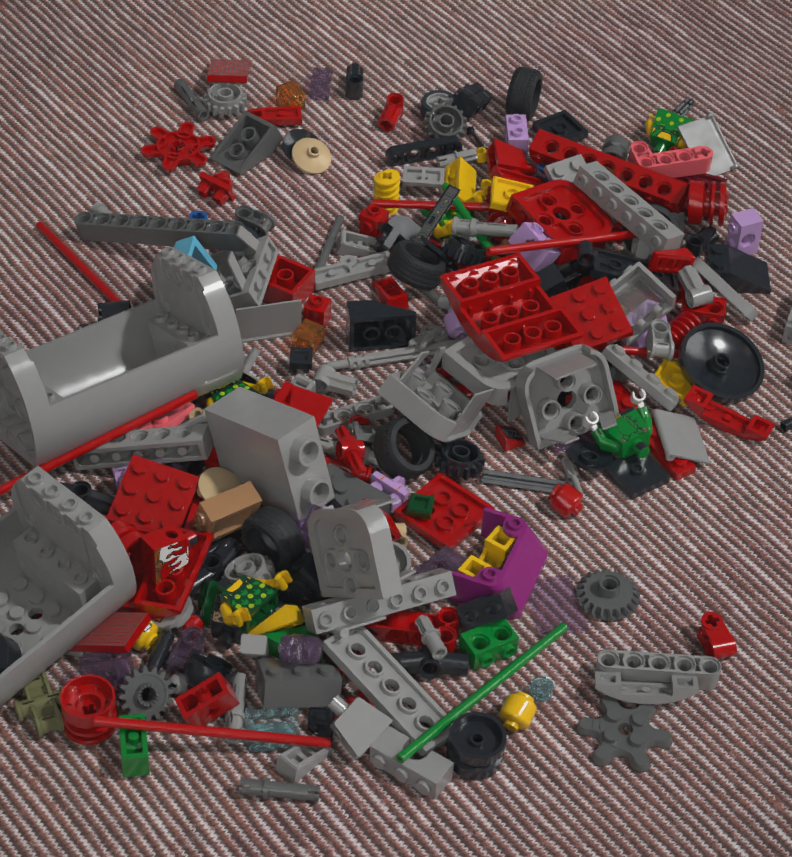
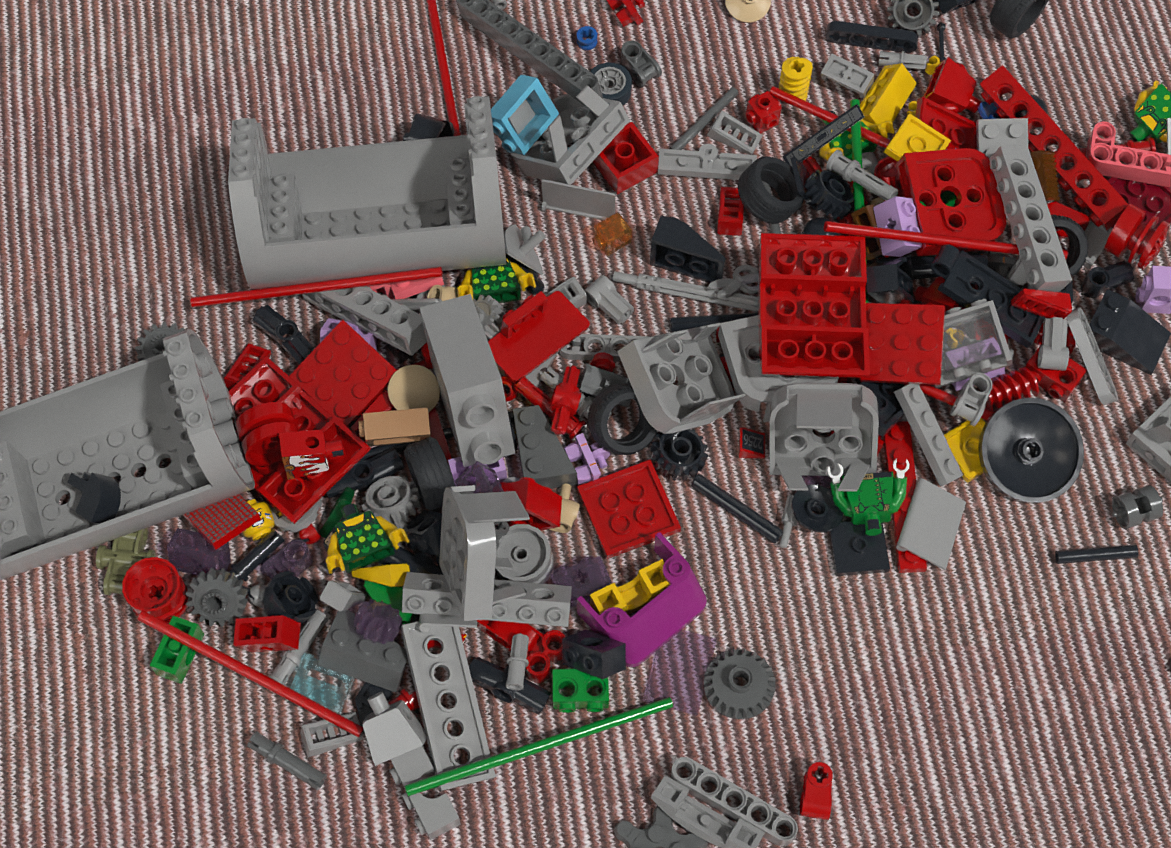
camera: 30 degrees right, 20 degrees up
black tile [289,347,313,373] -> none
red brick [303,294,332,332] -> none
brick [373,215,422,253] -> none
dark green tile [407,493,435,520] -> none
black wheel [446,712,507,780] -> none
yellow head [499,691,537,732] -> none
lavender brick [504,114,529,159] -> none
clear light blue bush [530,676,554,702] -> none
black plate [532,110,588,142] -> none
red head [548,483,584,518] -> none
dark grey wheel [601,135,630,161] -> none
red slope [683,384,775,441] -> none

